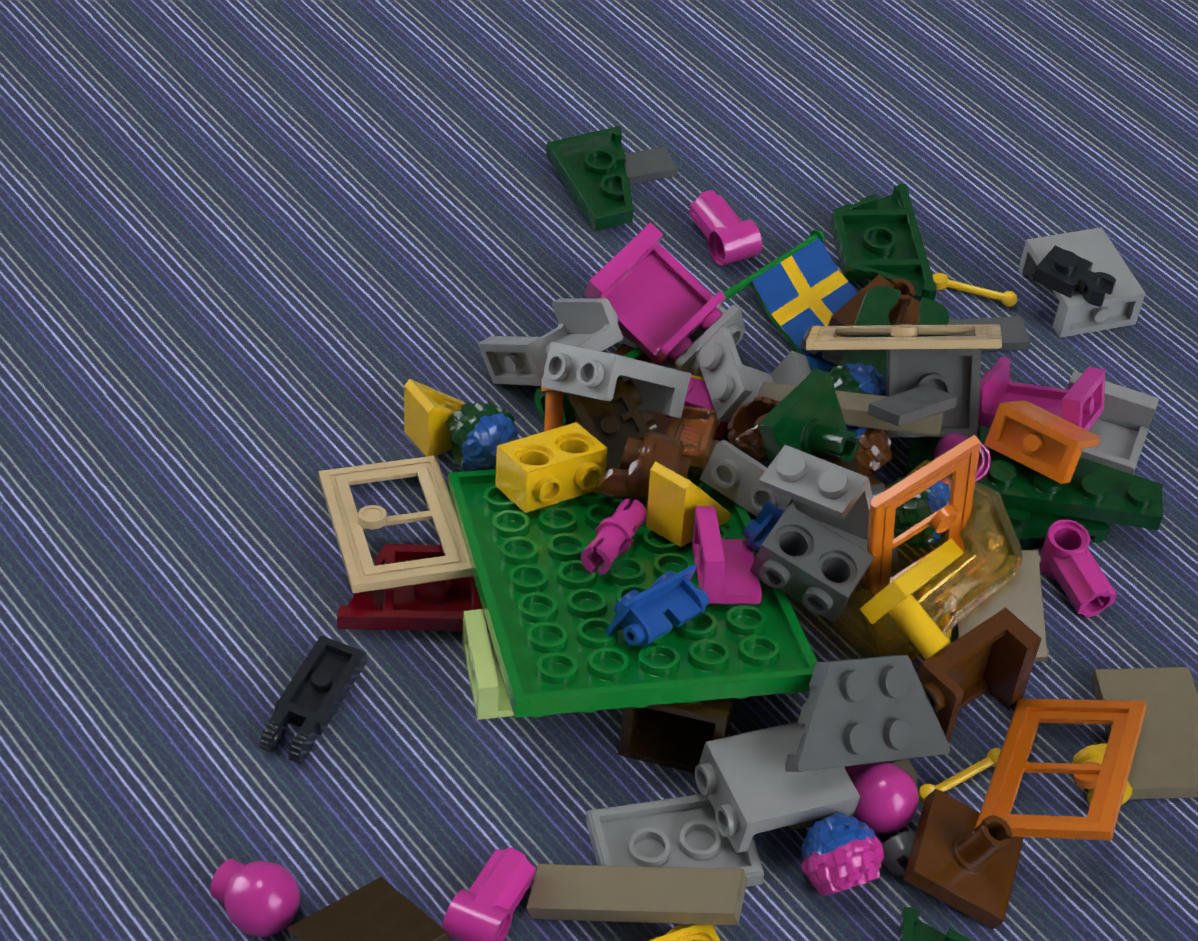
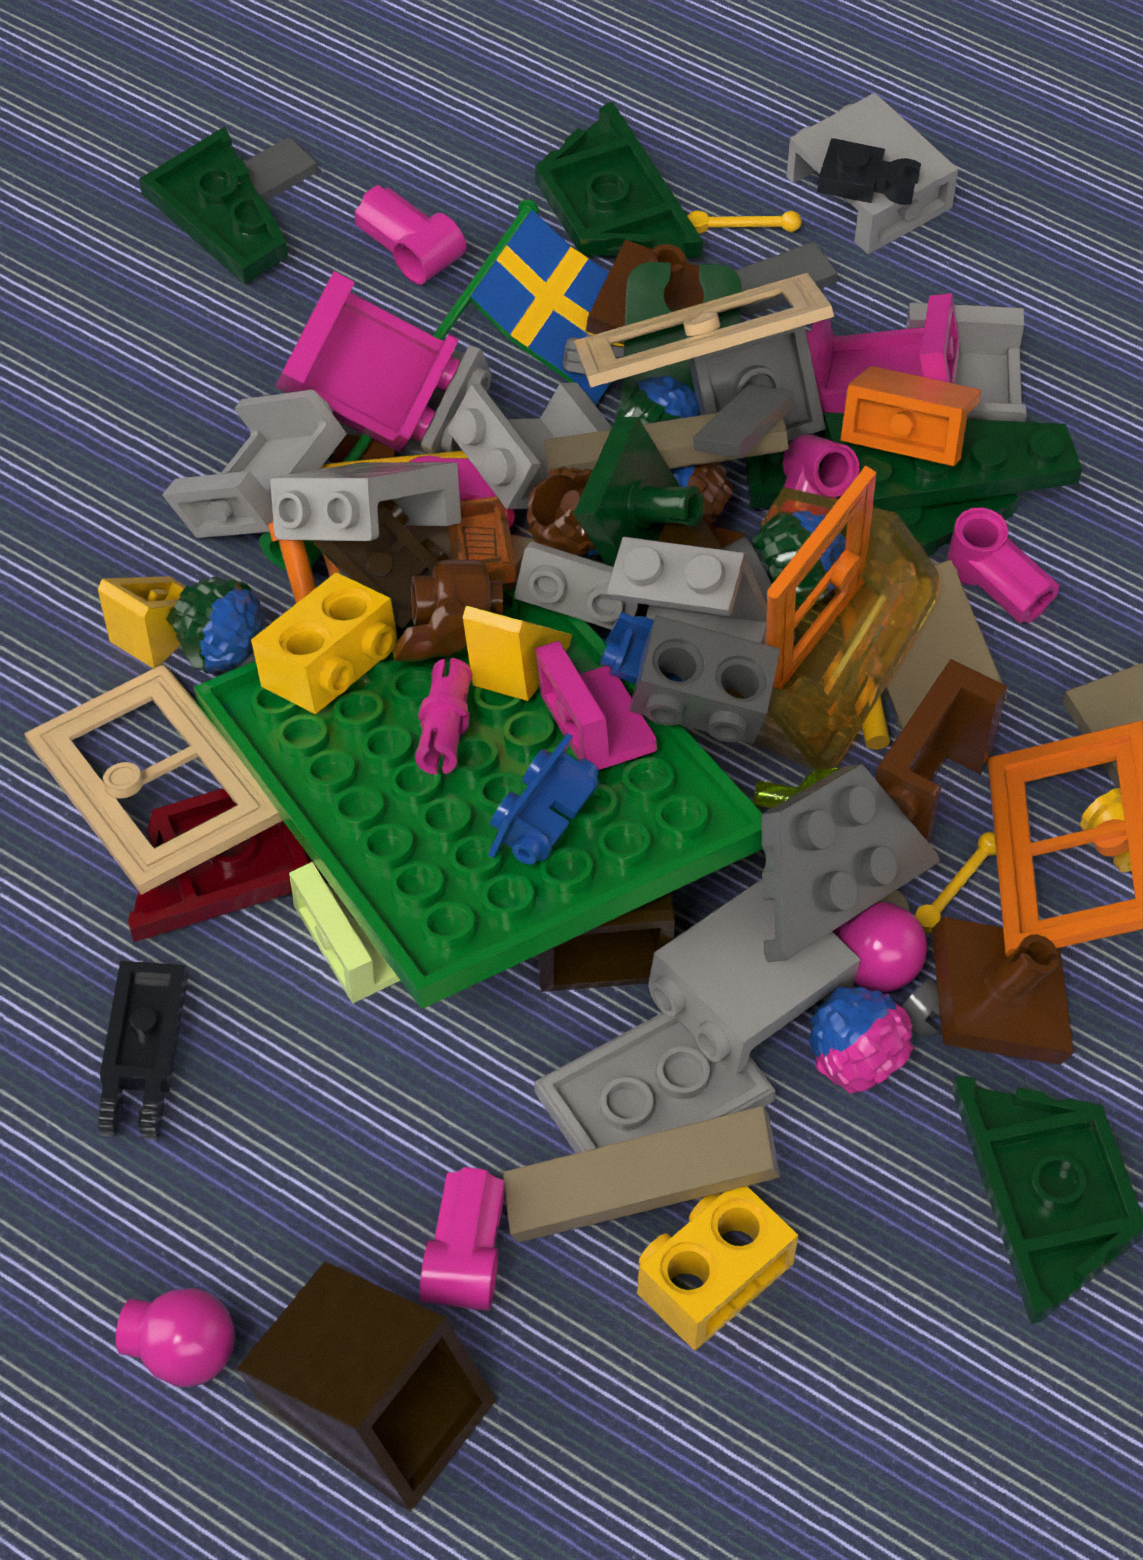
camera: 15 degrees left, 10 degrees up
yellow piece [860,538,964,660] -> none

